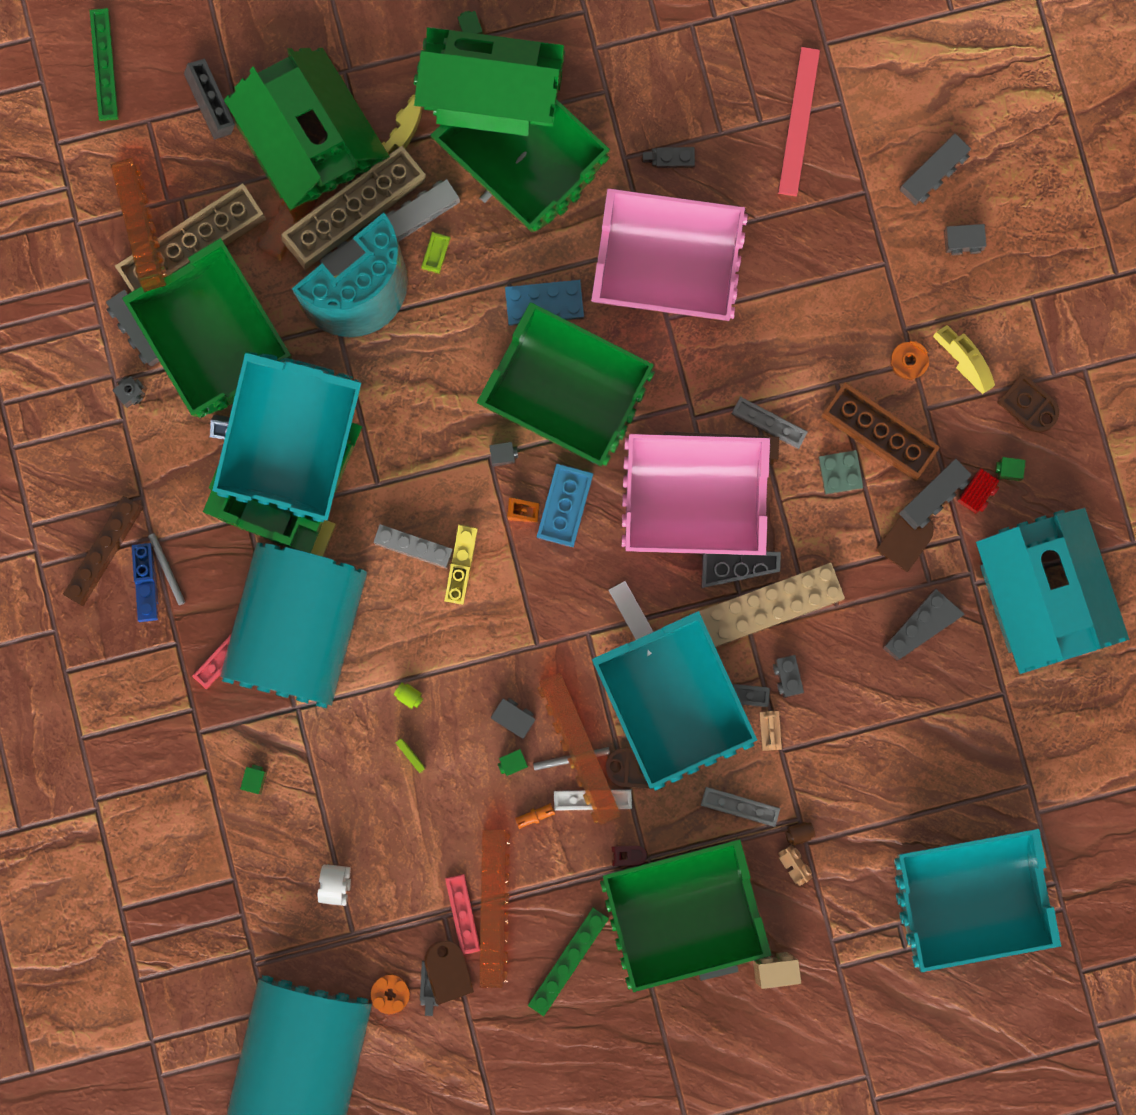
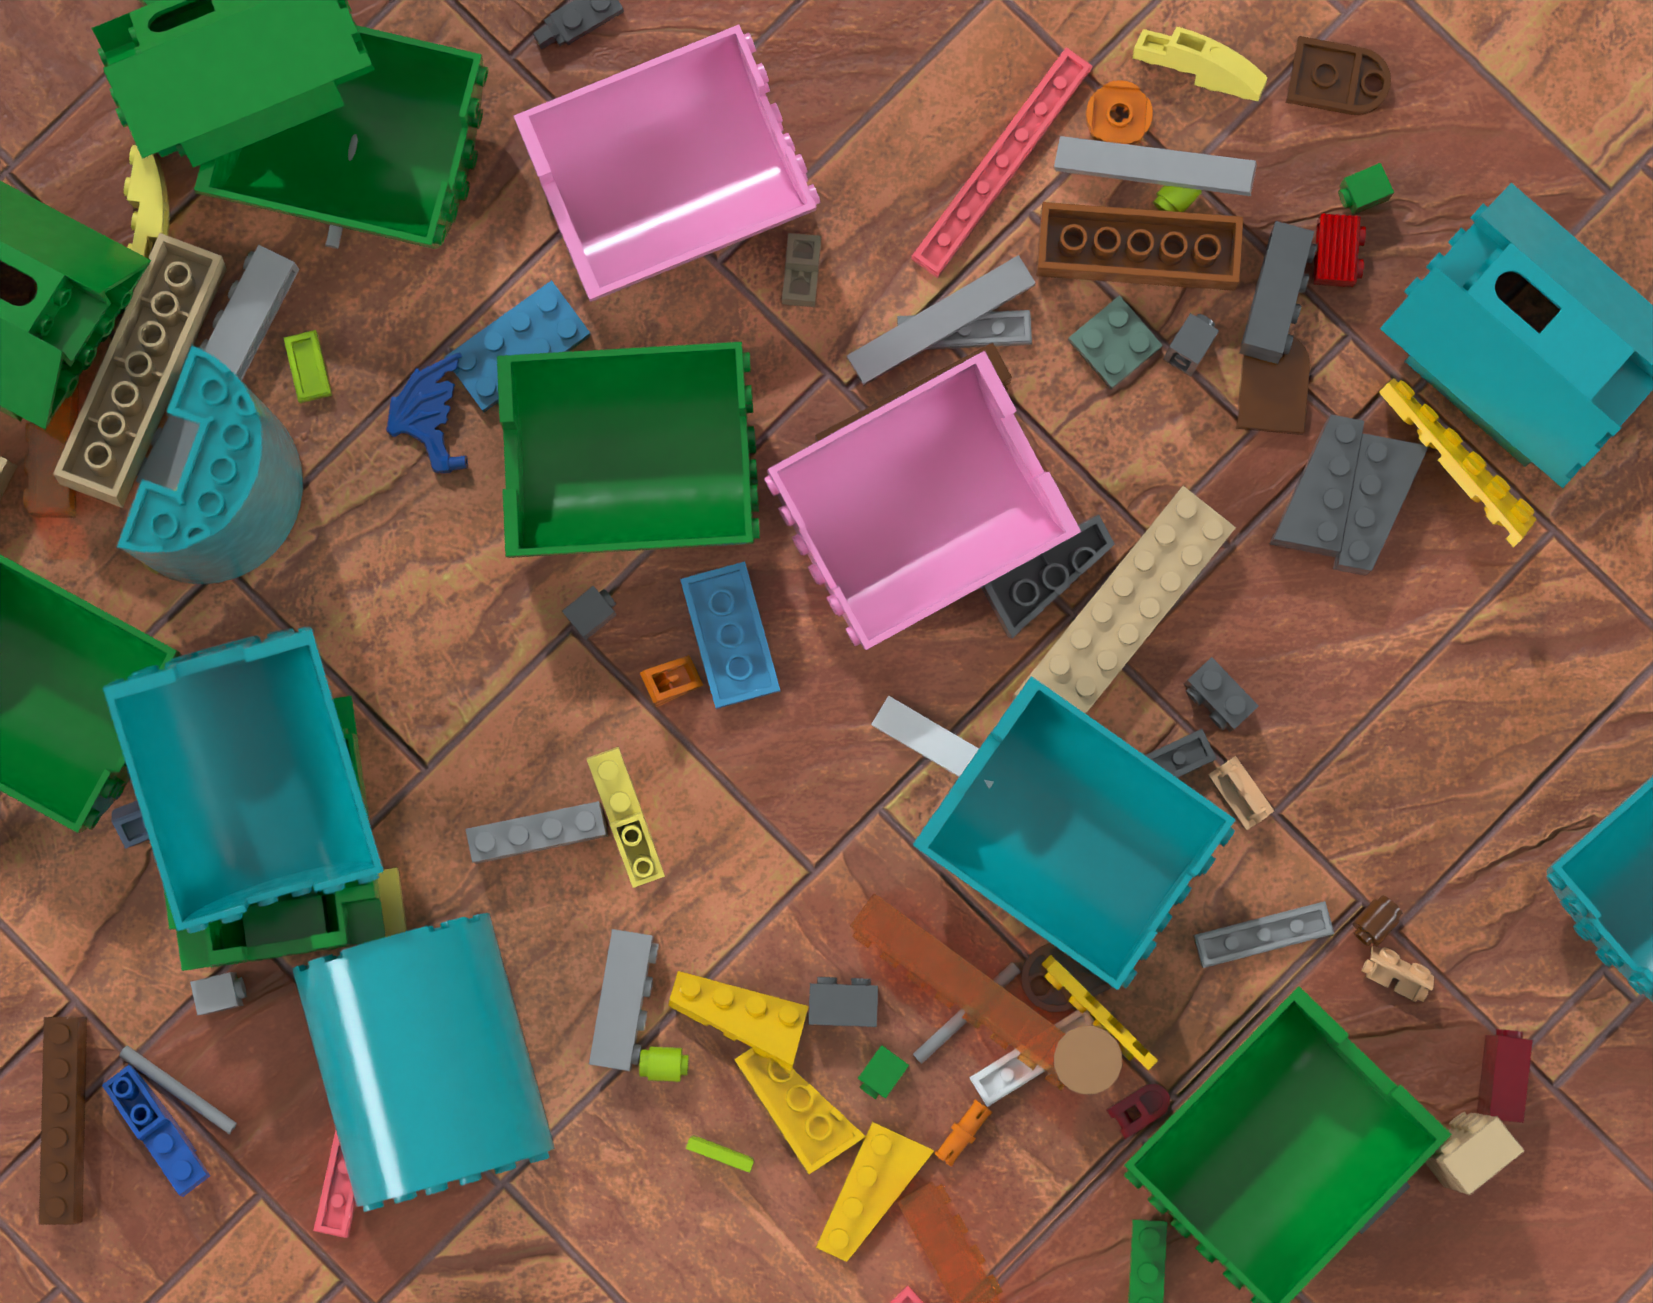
camera: 30 degrees left, 0 degrees up
none -> light grey brick [190,972,246,1015]
none -> blue animal [386,352,468,473]
none -> light grey brick [589,929,659,1071]
none -> yellow wing [668,971,809,1071]
none -> yellow wing [734,1048,866,1174]
none -> dark tan slope [782,233,821,307]
none -> yellow wing [816,1122,935,1262]
none -> light grey tile [847,255,1036,386]
none -> coral tile [911,47,1093,278]
none -> yellow wing [1042,955,1158,1070]
none -> light grey tile [1054,136,1257,196]
none -> medium nougat tile [1054,1026,1122,1095]
none -> lime brick [1153,185,1202,212]
none -> dark grey brick [1163,313,1219,377]
none -> dark grey wedge [1269,414,1364,557]
none -> yellow wing [1379,378,1536,547]
none -> dark red brick [1477,1029,1533,1123]

